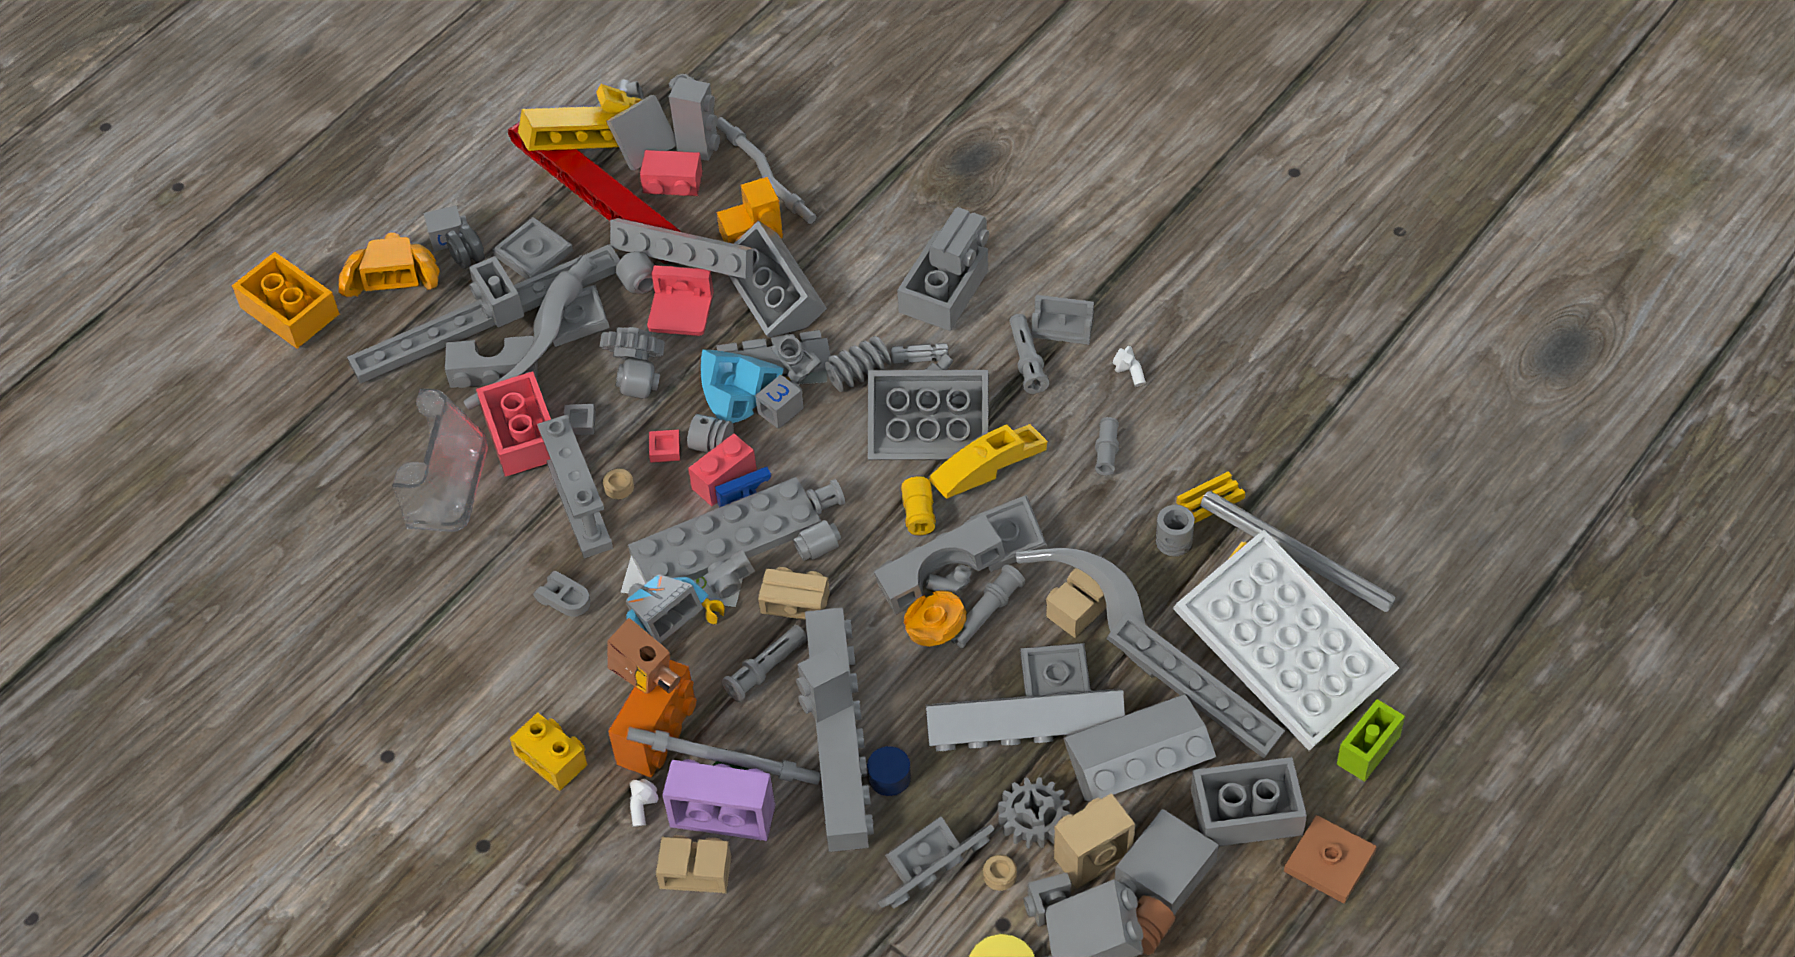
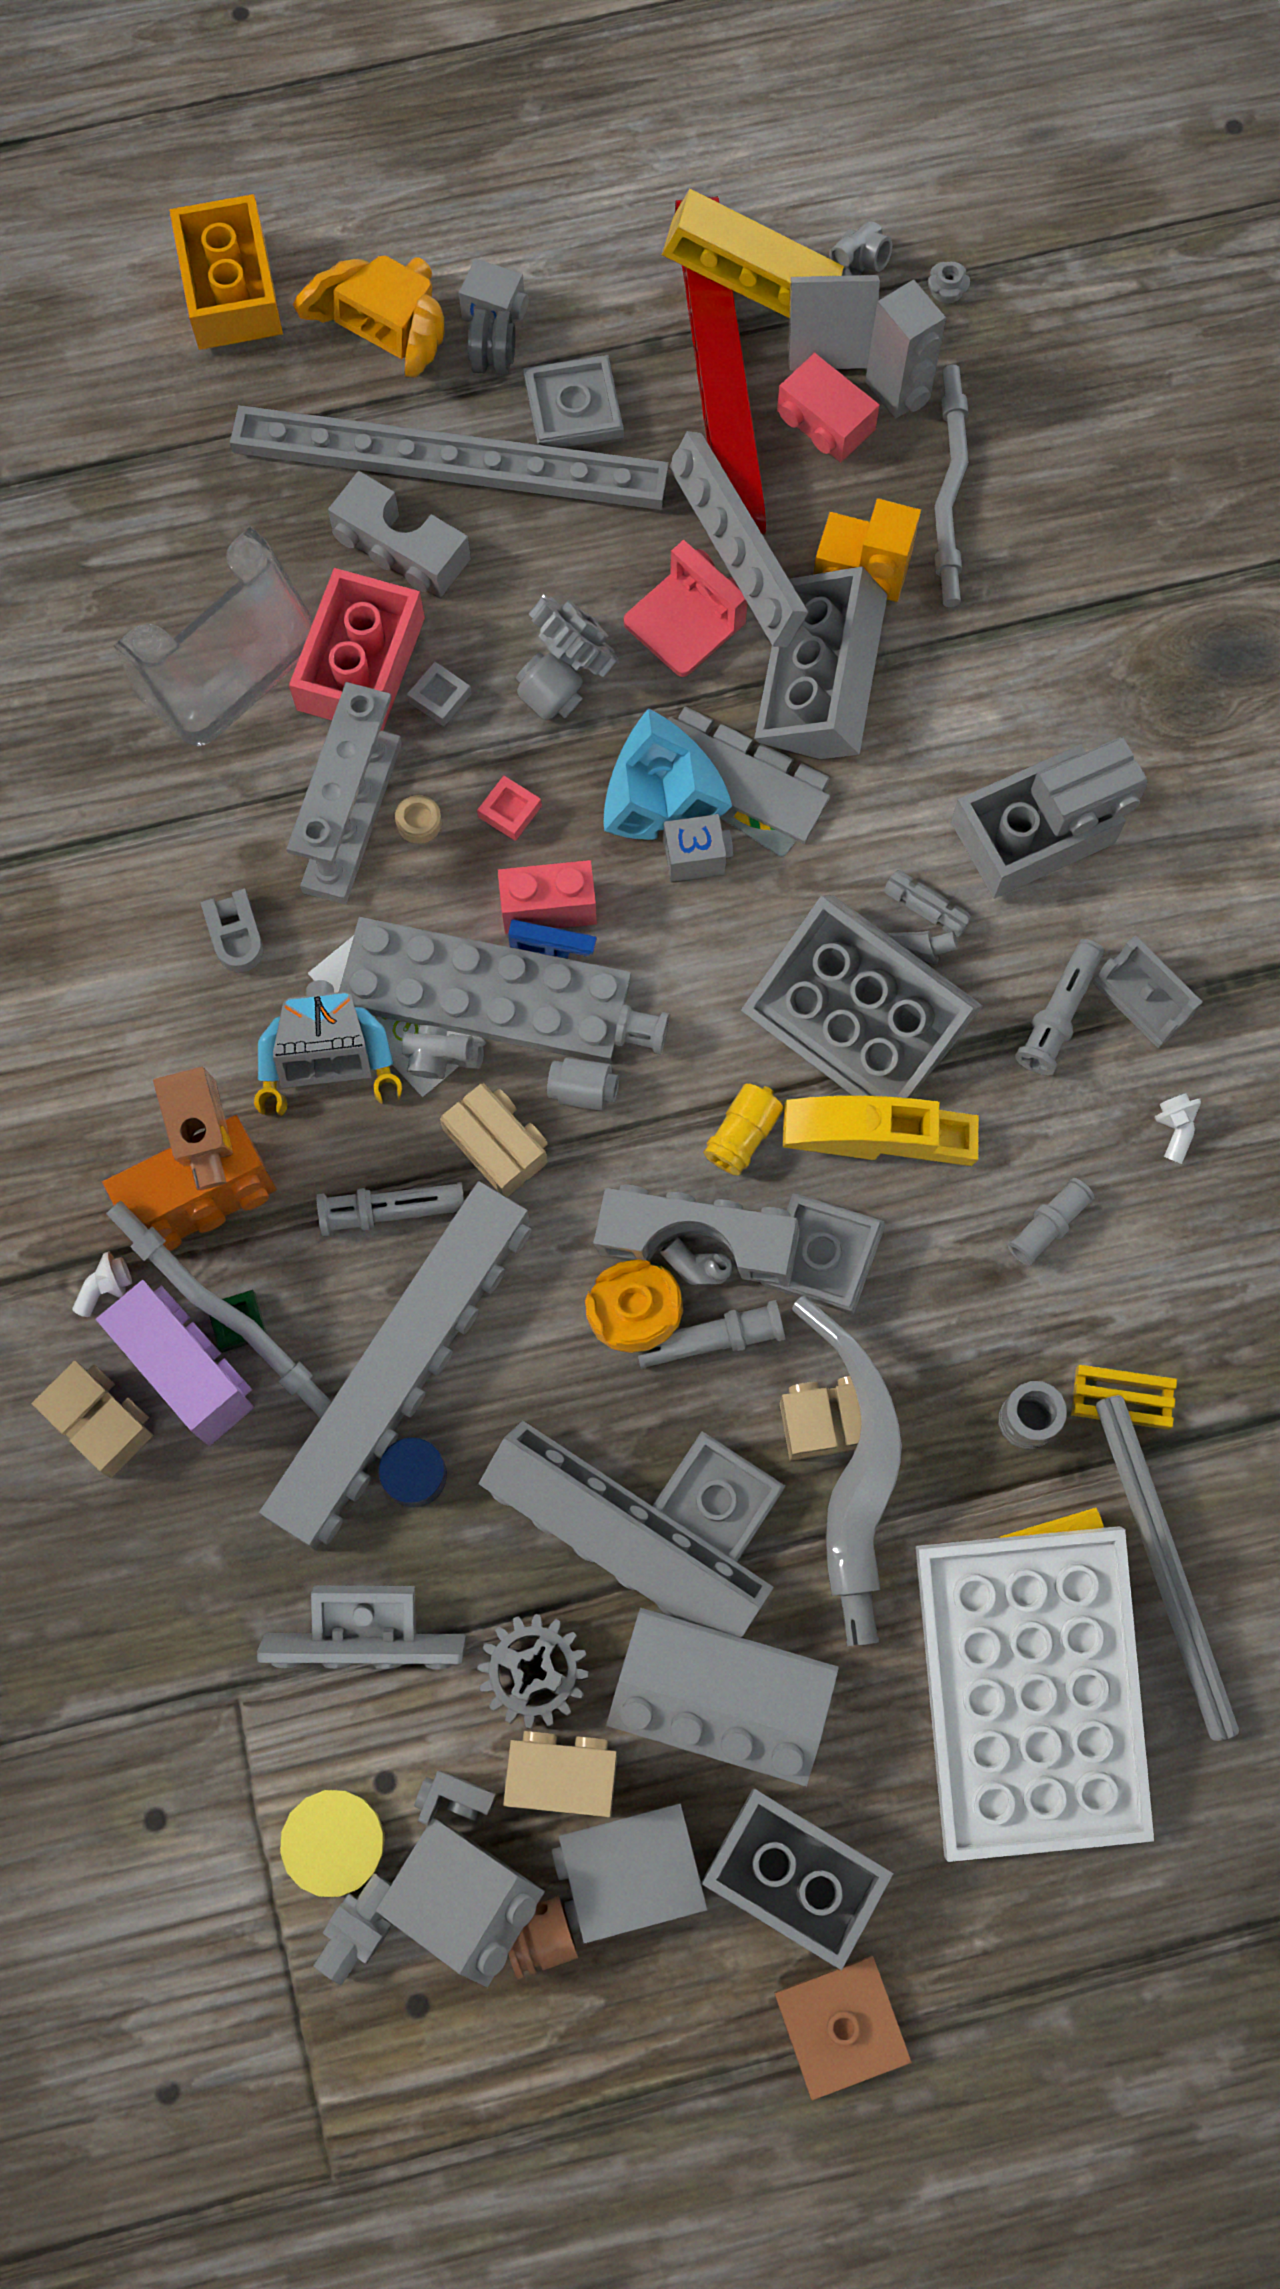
camera: 35 degrees right, 20 degrees up
light grey animal [464,255,595,410] -> none
light grey brick [469,256,524,328] -> none
yellow brick [510,712,587,791] -> none
light grey plate [553,285,610,347] -> none
yellow plate [596,84,642,113] -> none
light grey head [616,251,654,294] -> none
light grey piece [687,414,734,453] -> none
light grey plate [771,334,822,384] -> none
light grey brick [796,647,852,723] -> none
light grey piece [825,336,891,392] -> none
tan tile [983,855,1017,891] -> none
light grey plate [1107,611,1285,758] -> none
lime brick [1337,699,1405,782] -> none

